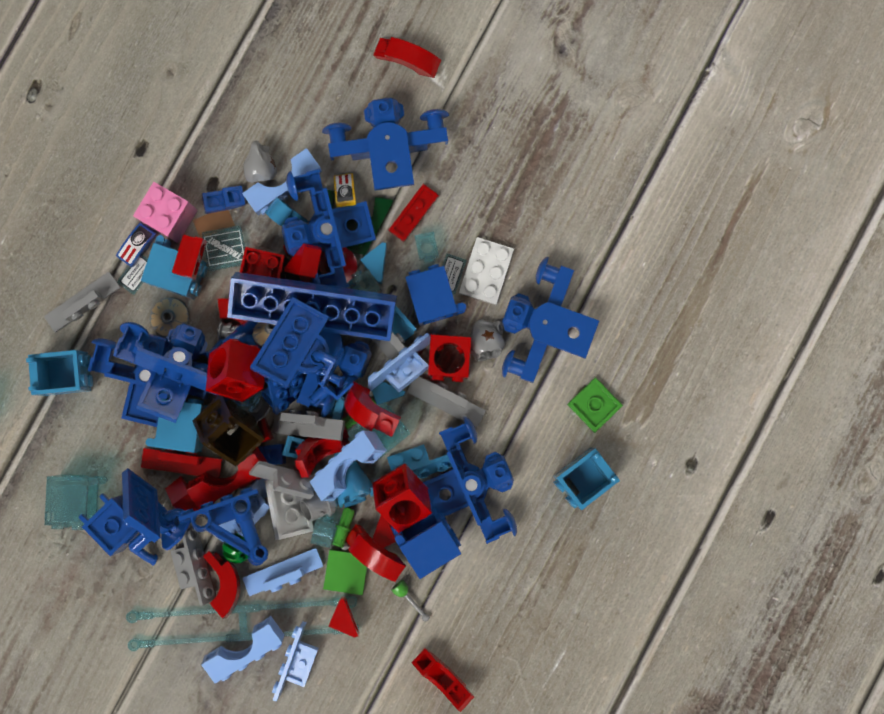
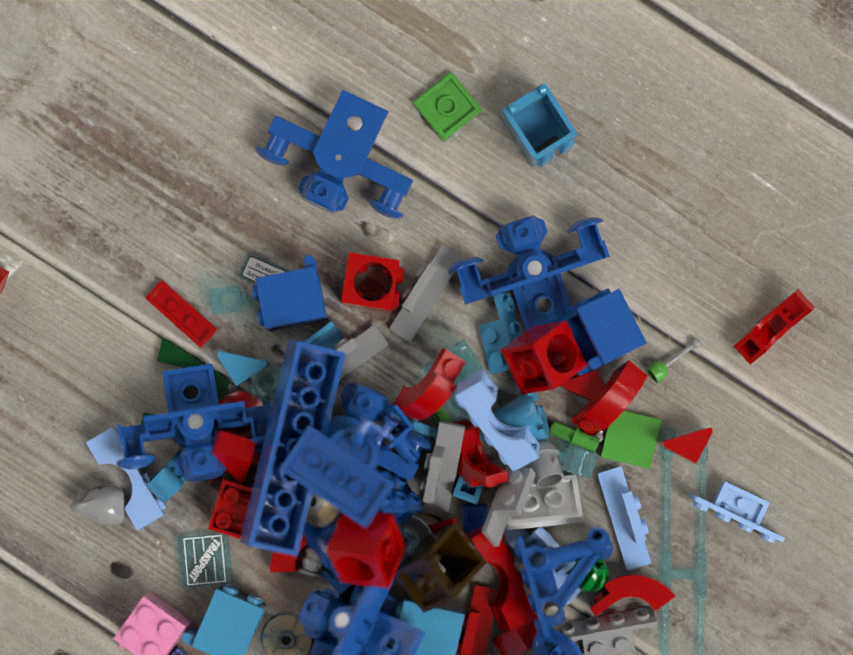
camera: 85 degrees left, 0 degrees up
red panel [172,235,207,280] -> none
medium nougat sticker [193,210,235,239] -> none
light blue arch [201,616,284,683] -> none
blue slope [202,186,246,214] -> none
blue piece [322,98,449,191] -> none
slope [334,173,356,208] -> none
dark azure slope [367,375,406,405] -> none
light blue bracket [368,333,430,392] -> none
white plate [459,237,514,305] -> none
light grey piece [470,319,504,361] -> none

